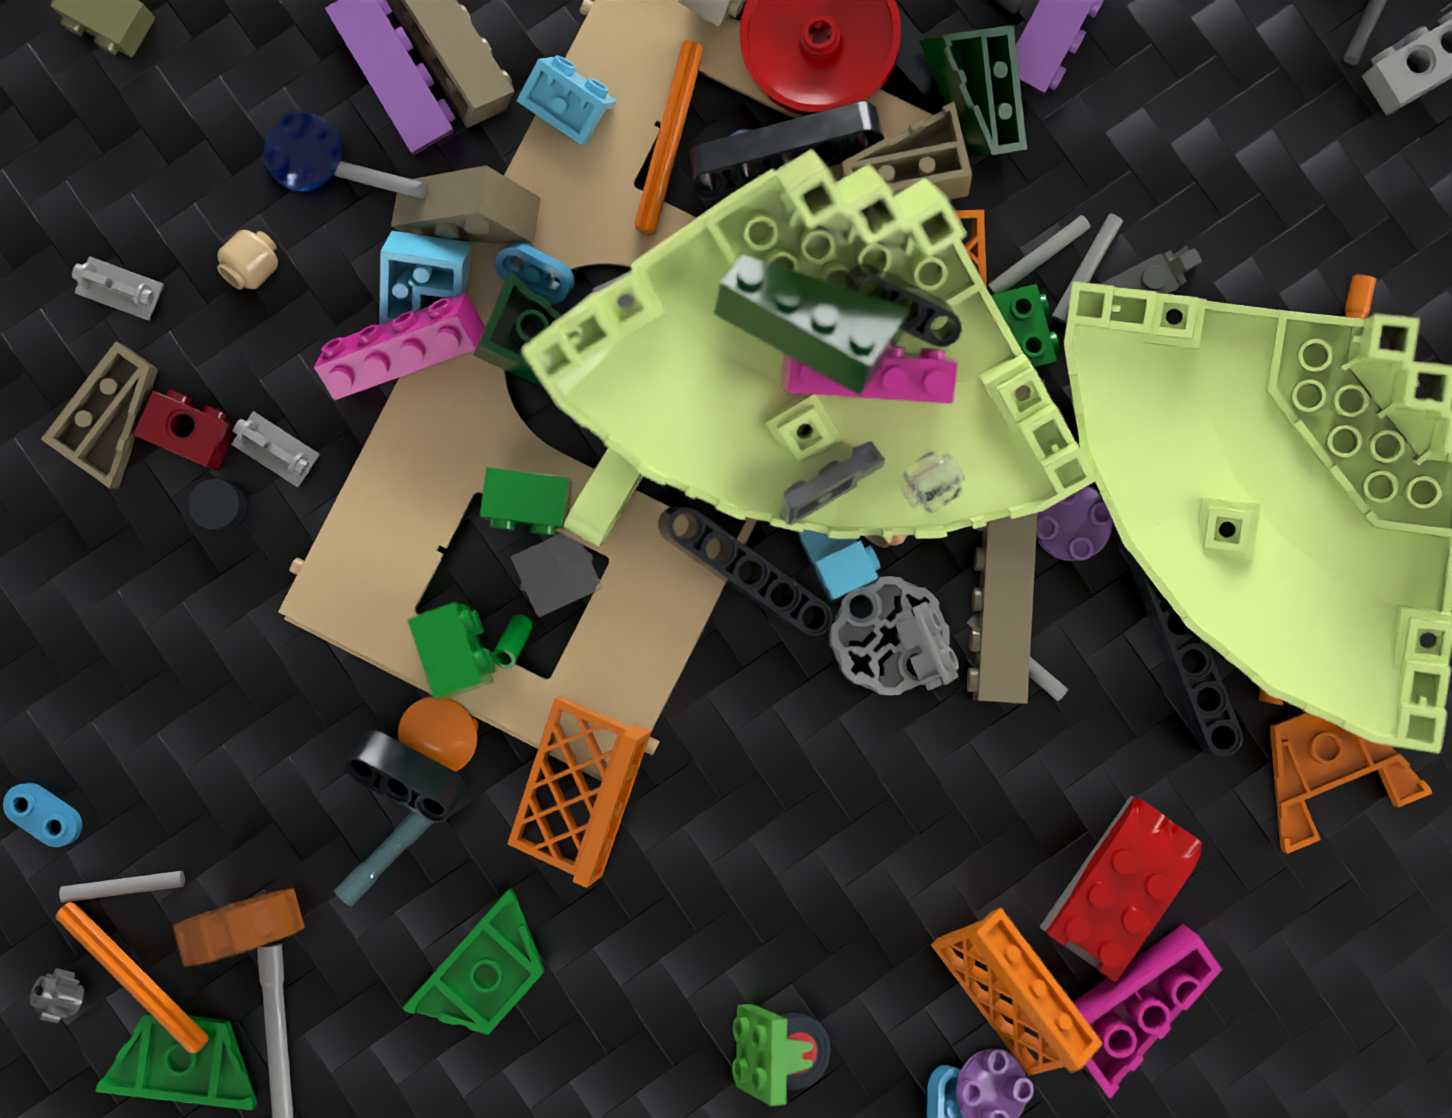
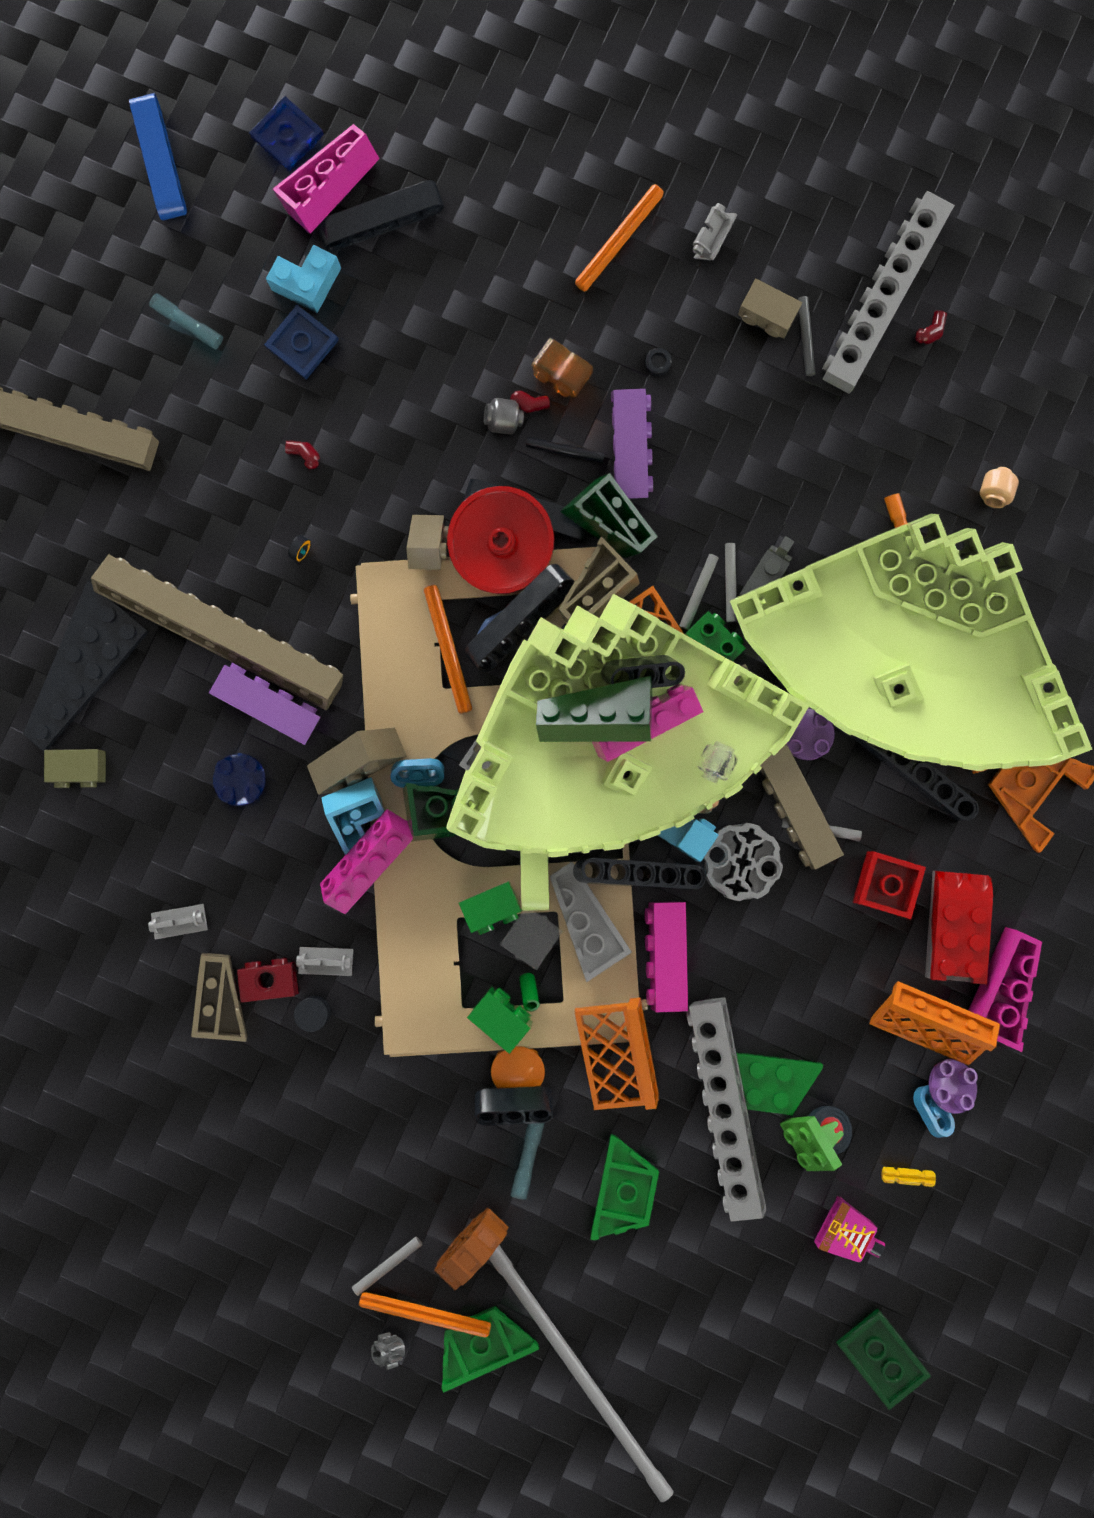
camera: 25 degrees left, 0 degrees up
dark azure plate [3,783,82,847] -> none
tan head [217,230,278,290] -> none
light grey bar [333,161,429,199] -> none
medium azure bracket [516,55,616,146] -> none
dark grey hinge [780,441,885,526] -> none
light grey hinge [895,602,959,690] -> none
none -> light grey wing [550,862,632,982]
none -> dark pink brick [645,901,688,1012]
none -> light grey brick [687,997,767,1222]
none -> green wing [719,1052,823,1115]
none -> red brick [853,851,926,919]

